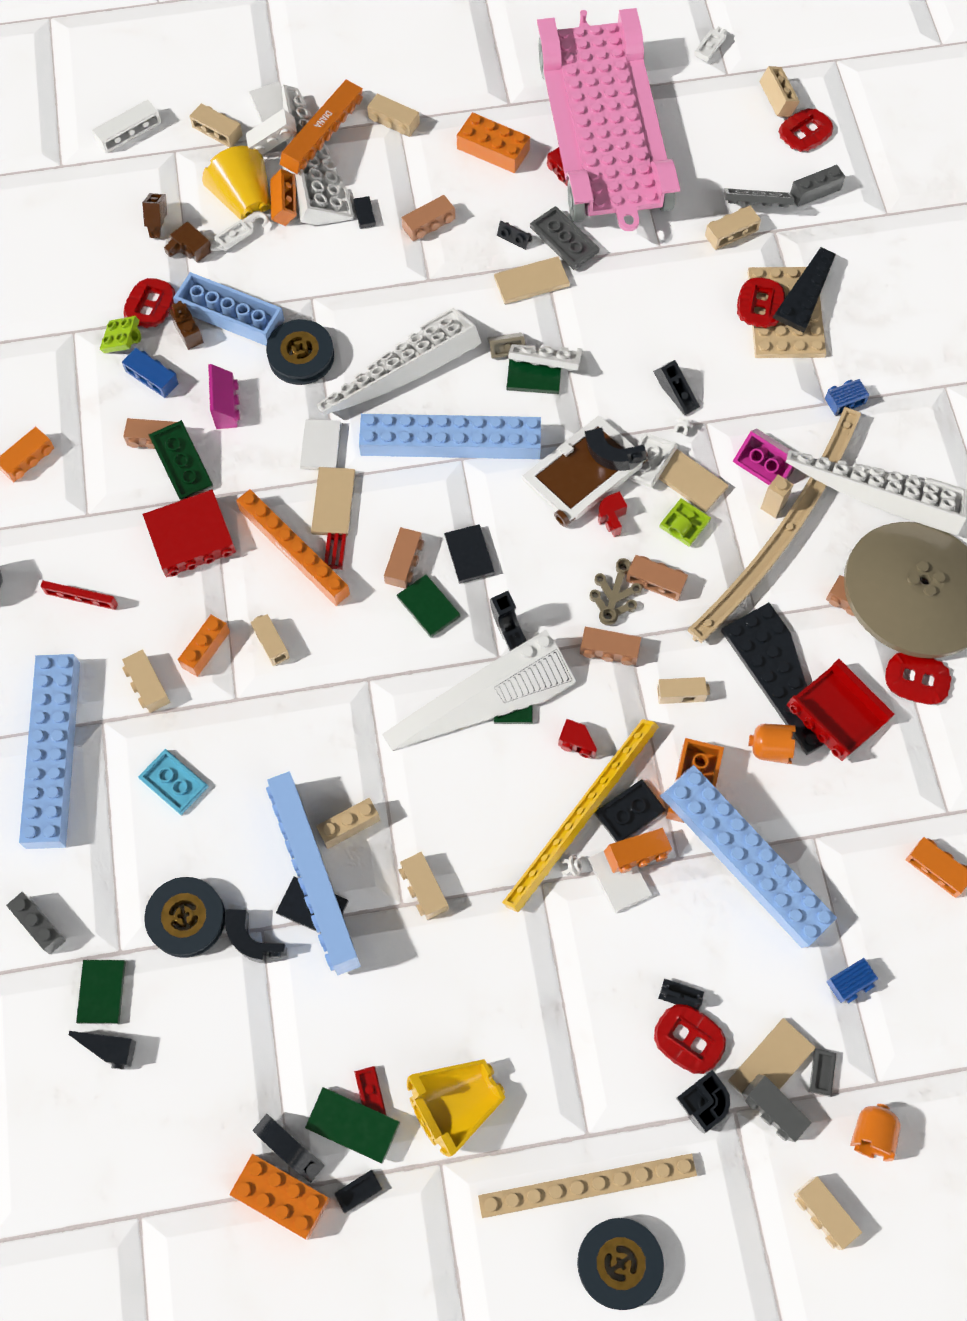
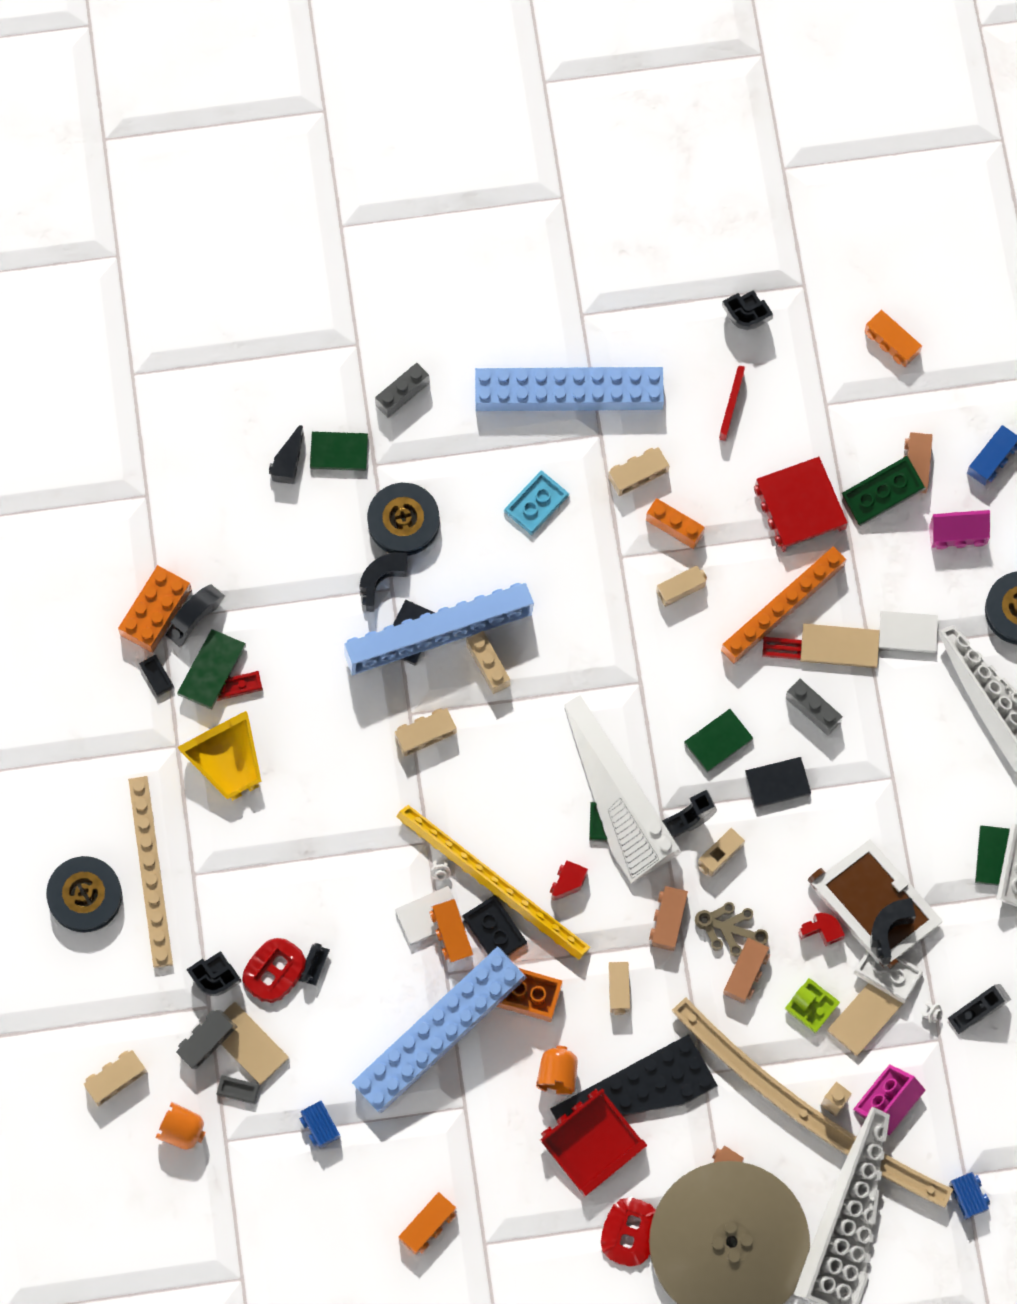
camera: 90 degrees right, 5 degrees up
light blue brick [359,413,541,459] -> none
nougat brick [384,527,424,589] -> none
none -> tan brick [698,827,745,877]
none -> dark grey brick [785,678,843,736]

